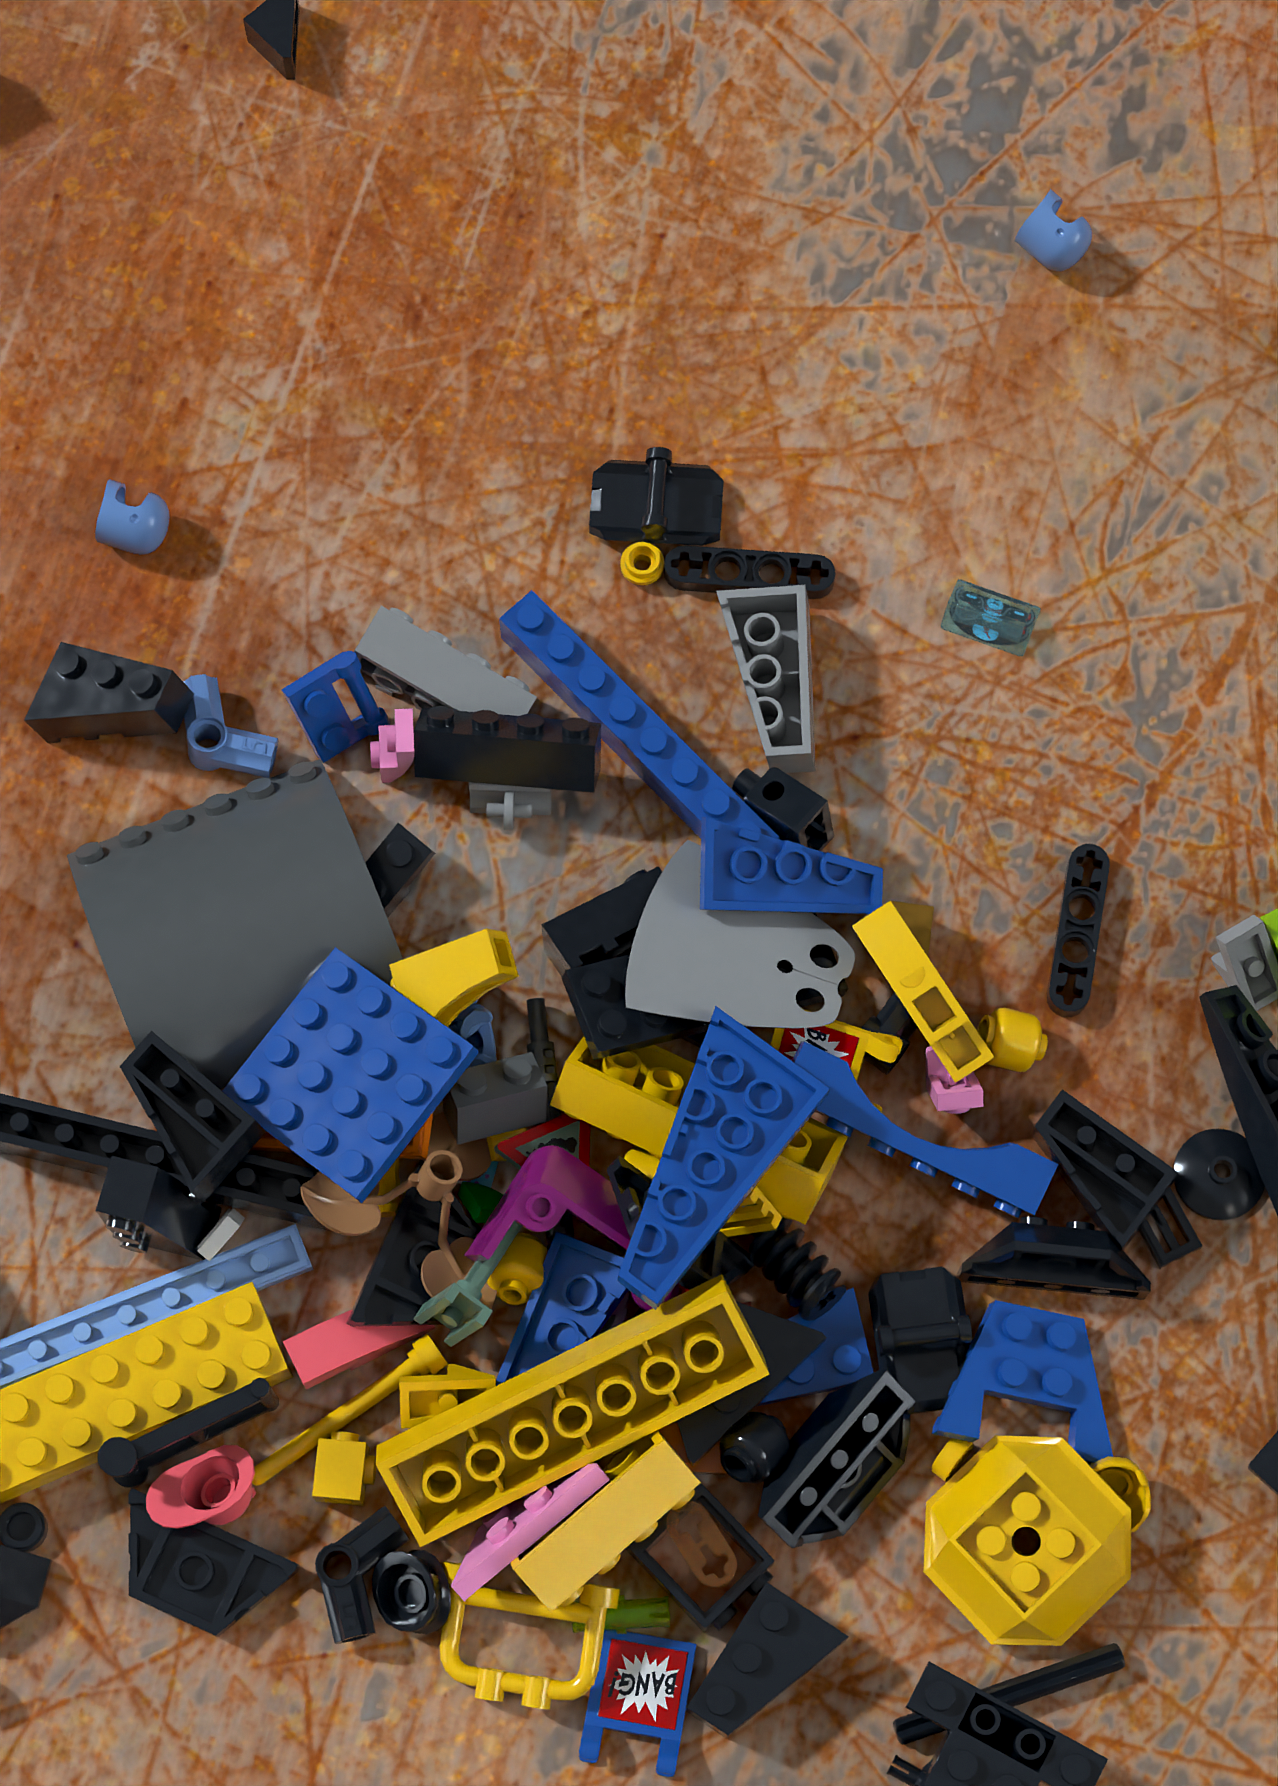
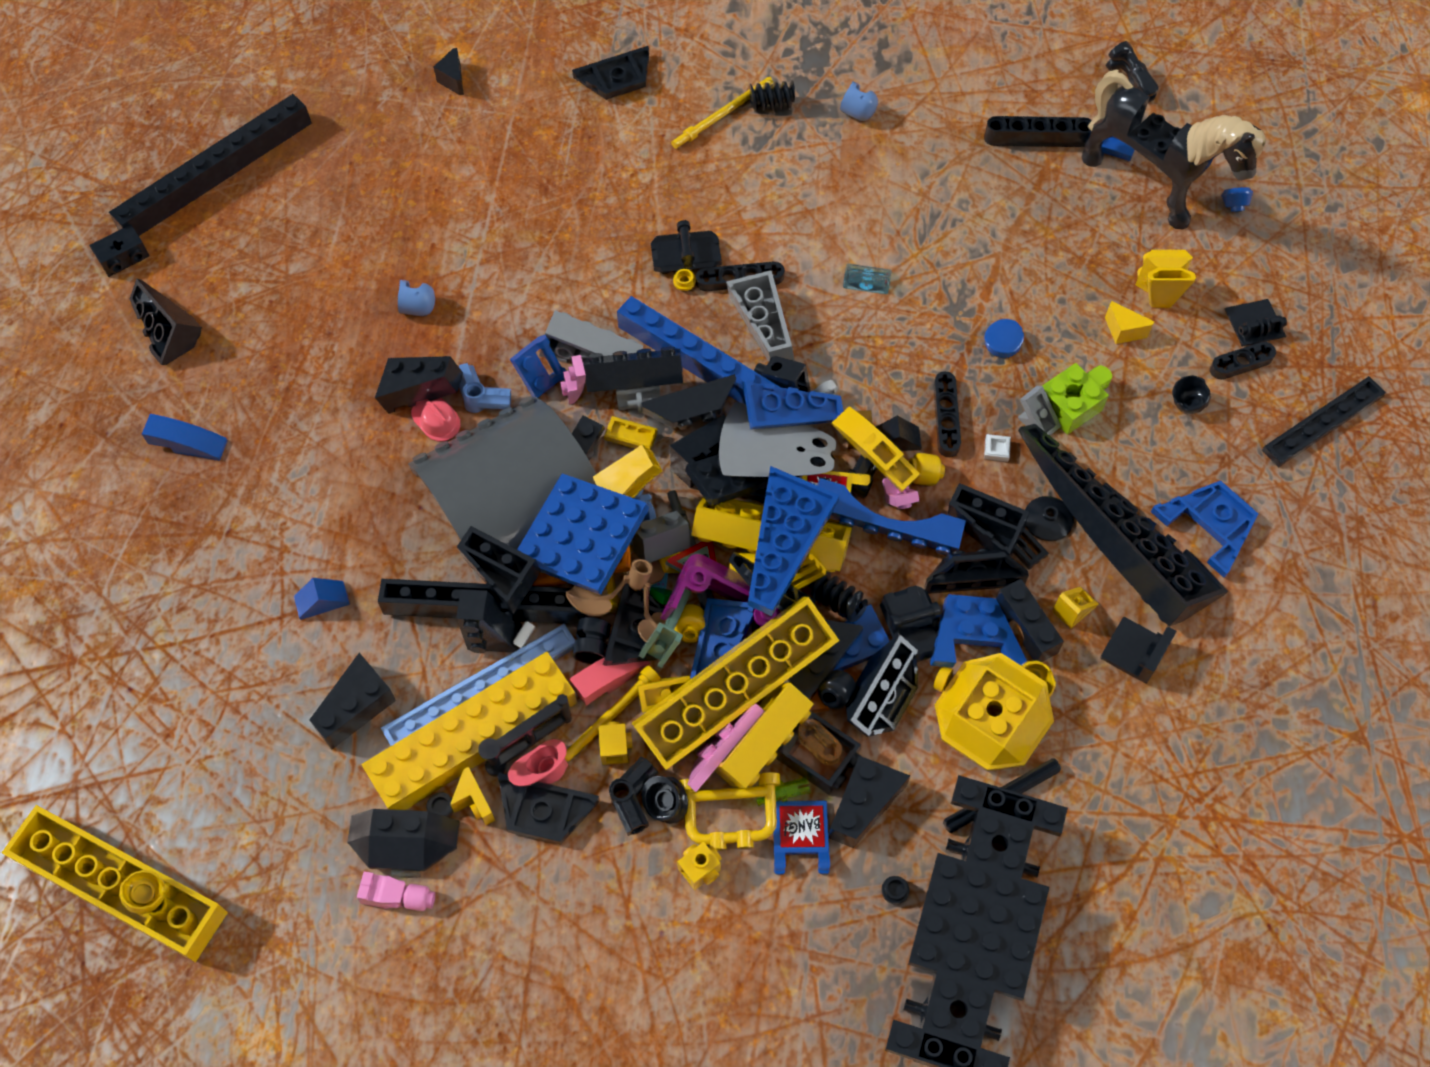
camera: 10 degrees left, 10 degrees down
none -> coral piece [411,398,461,442]
none -> yellow slope [451,767,495,825]
none -> black wing [572,46,650,100]
none -> black wheel [573,617,611,664]
none -> yellow plate [604,416,658,450]
none -> black wedge [641,374,736,429]
none -> yellow bar [671,77,773,149]
none -> yellow brick [677,841,722,891]
none -> black piece [750,80,795,112]
none -> white tile [814,380,838,395]
none -> black slope [876,415,922,451]
none -> blue piece [984,319,1024,358]
none -> white tile [984,434,1011,462]
none -> black arch [996,579,1064,662]
none -> yellow slope [1053,586,1099,629]

